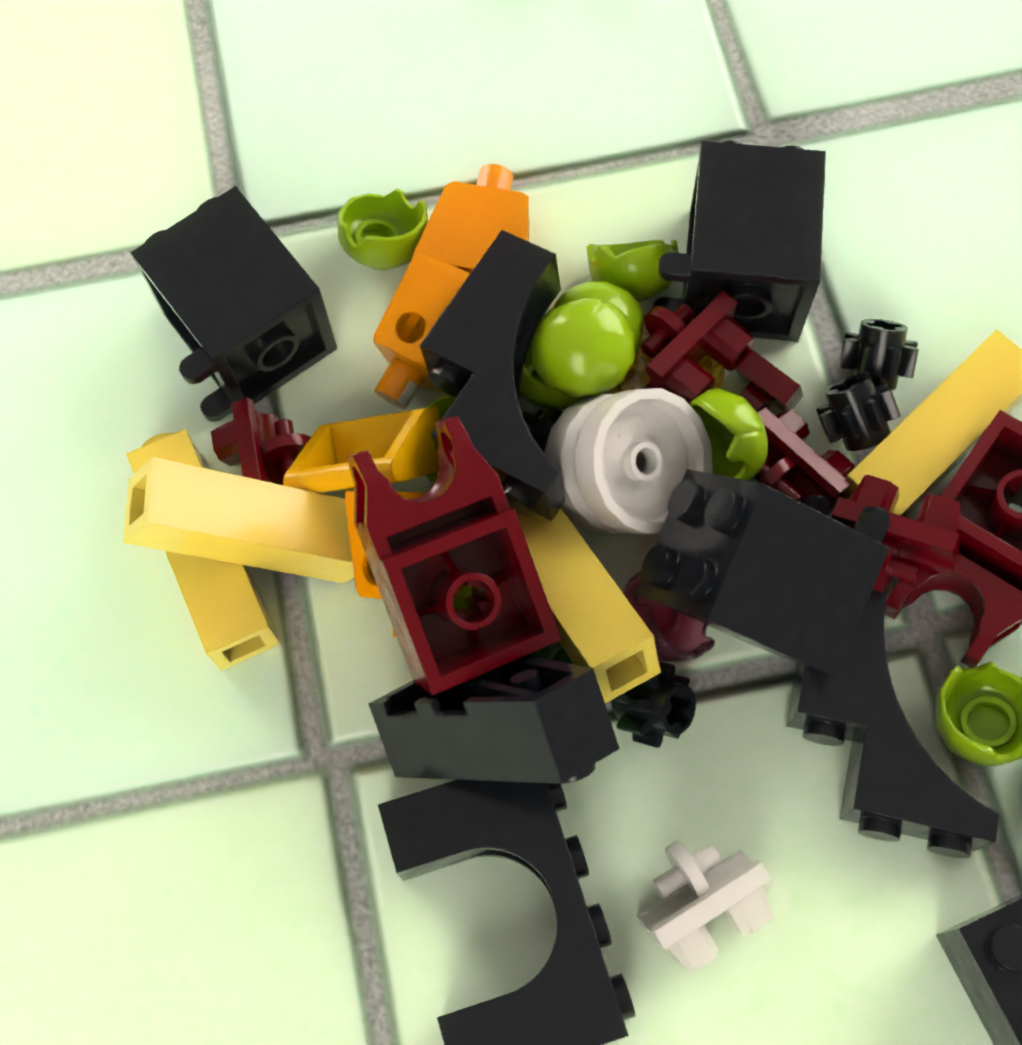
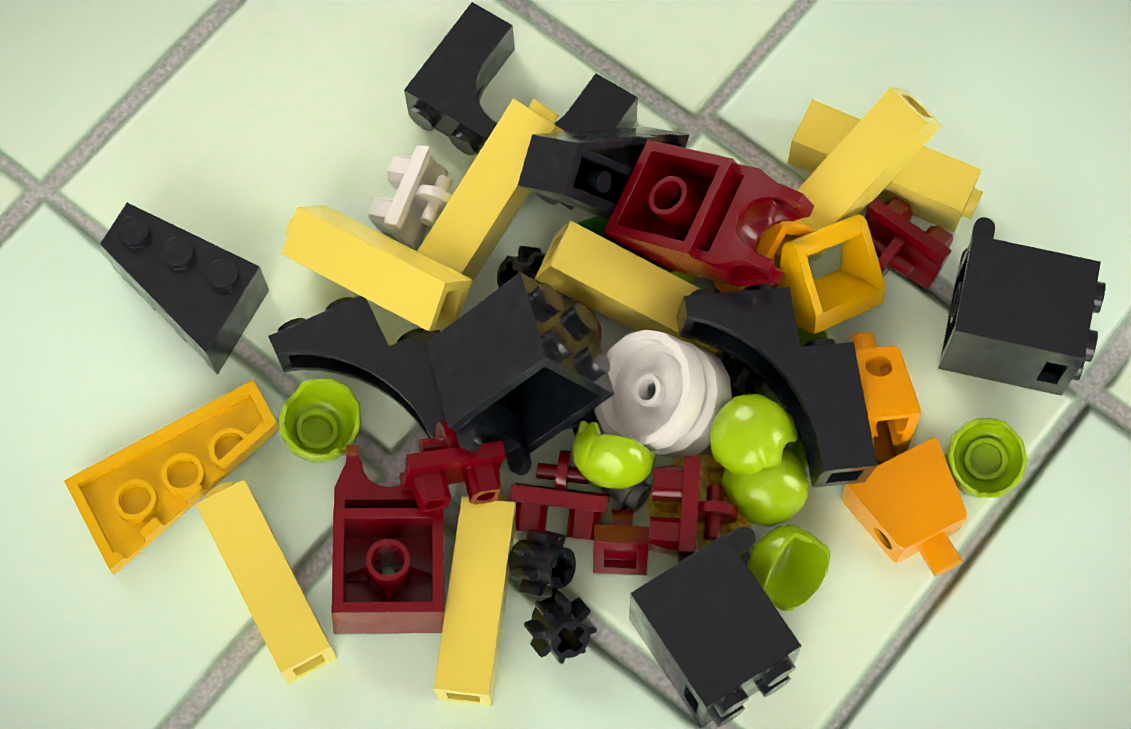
camera: 140 degrees right, 0 degrees up
none -> light yellow brick [282,206,472,331]
none -> light yellow brick [417,98,565,287]

